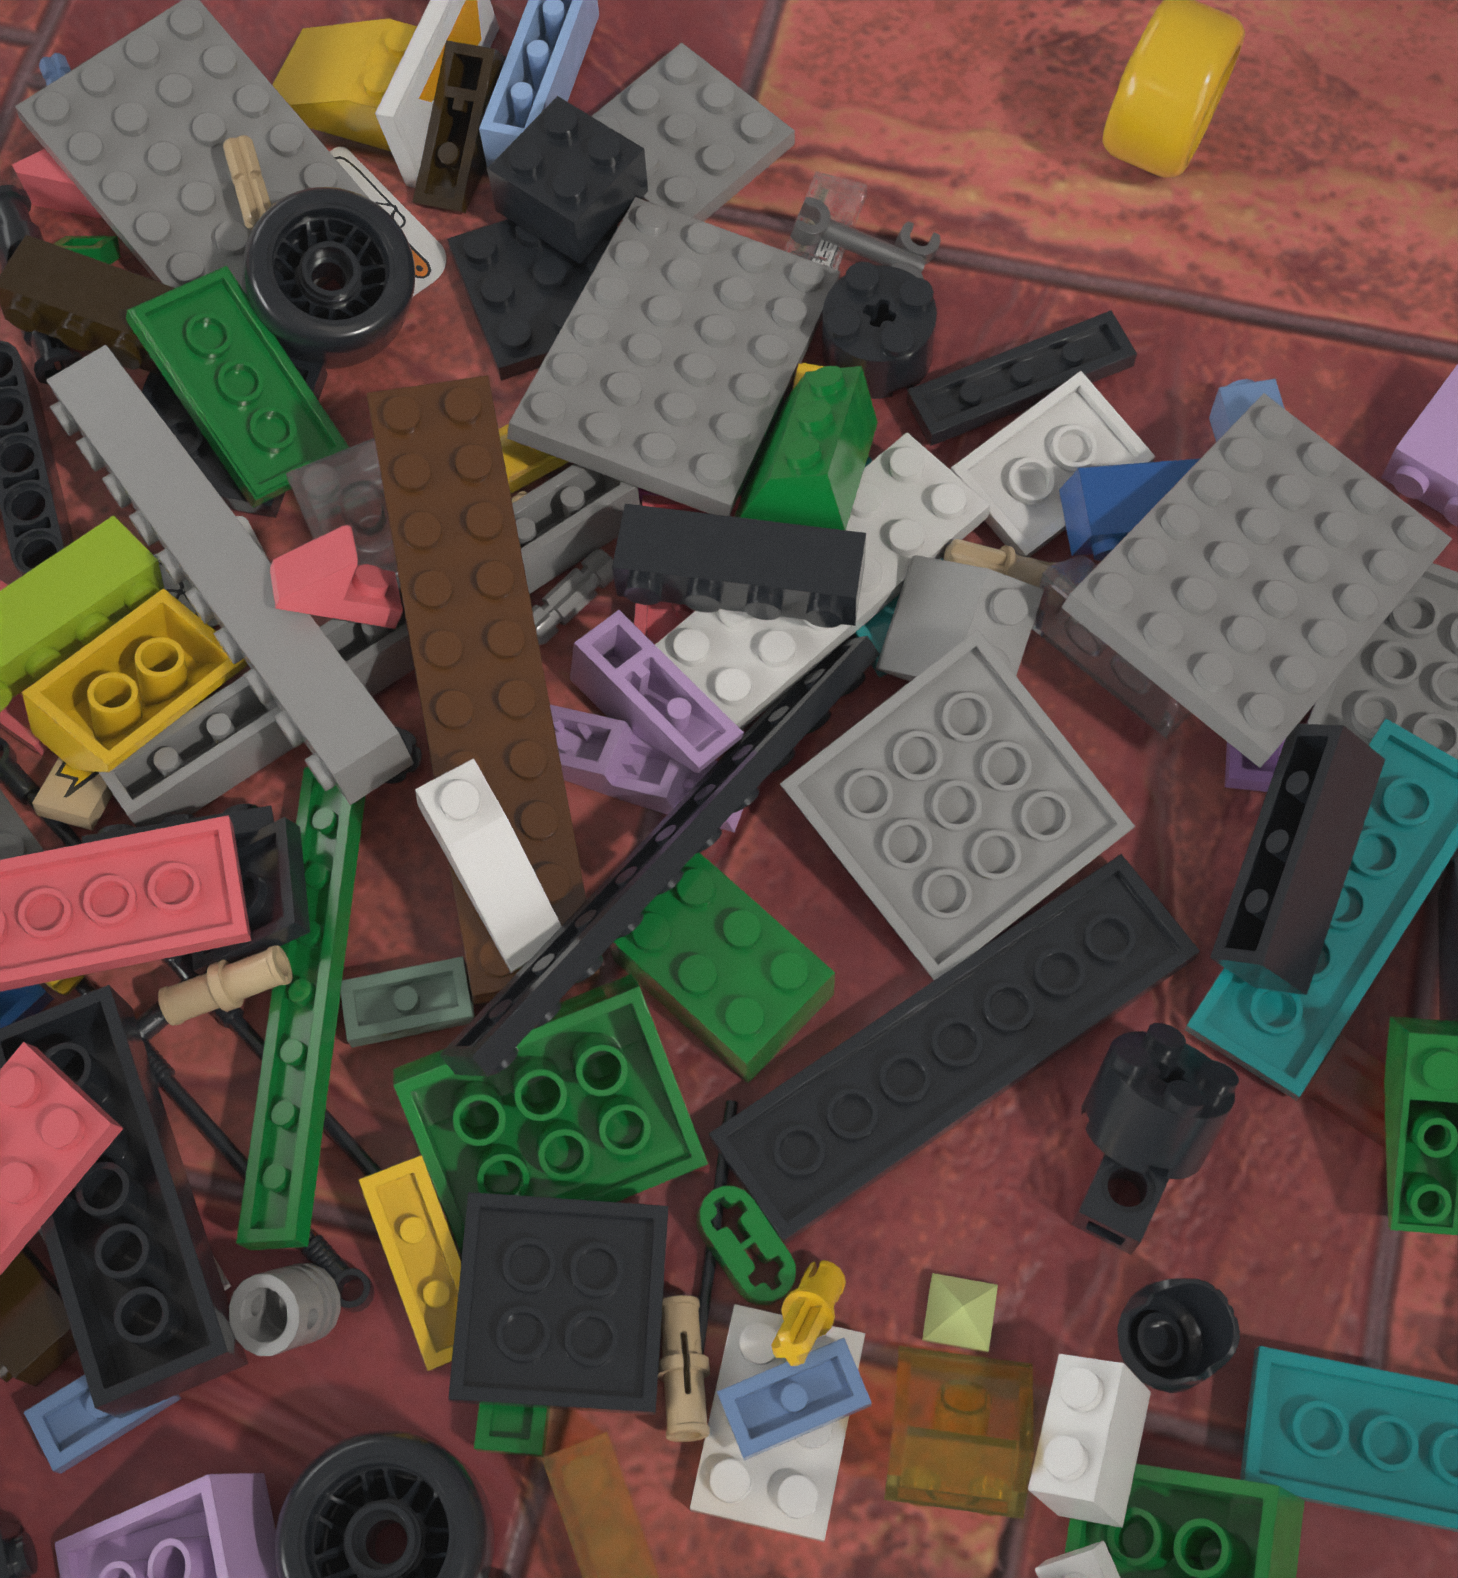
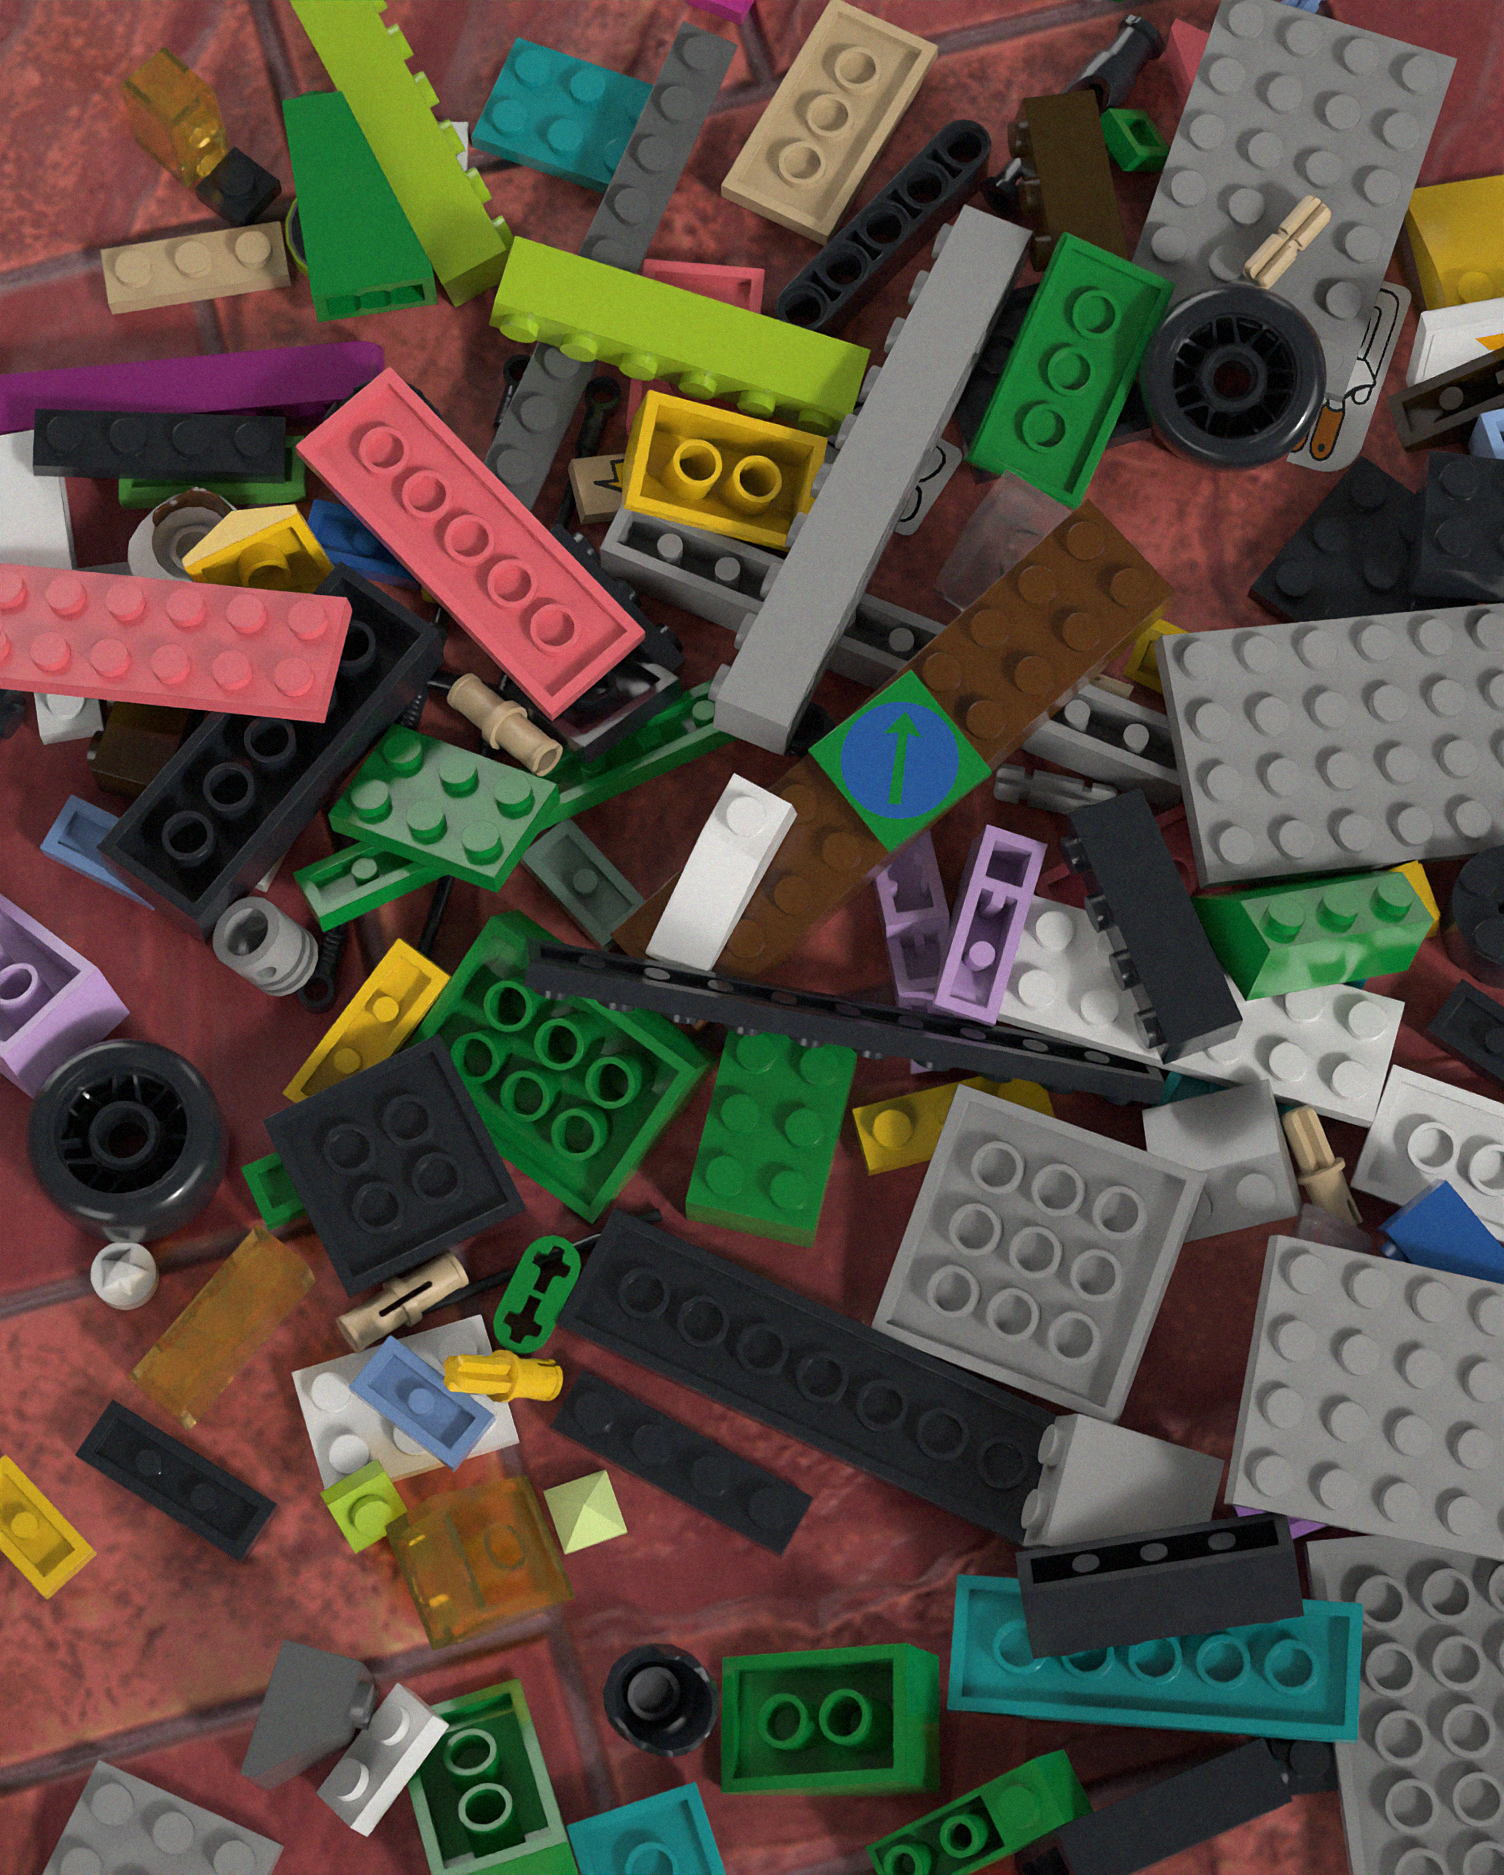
camera: 55 degrees right, 5 degrees up
coral slope [270,525,403,629] -> none
white brick [1028,1354,1151,1528] -> none
black brick [1071,1153,1169,1255] -> none
black brick [1081,1023,1239,1179] -> none
none -> lime plate [320,1459,413,1554]
none -> green plate [328,723,560,893]
none -> black plate [550,1370,814,1559]
none -> green slope [721,1643,940,1796]
none -> tile [808,670,992,854]
none -> yellow plate [852,1076,1055,1176]
none -> light grey brick [1021,1413,1225,1550]

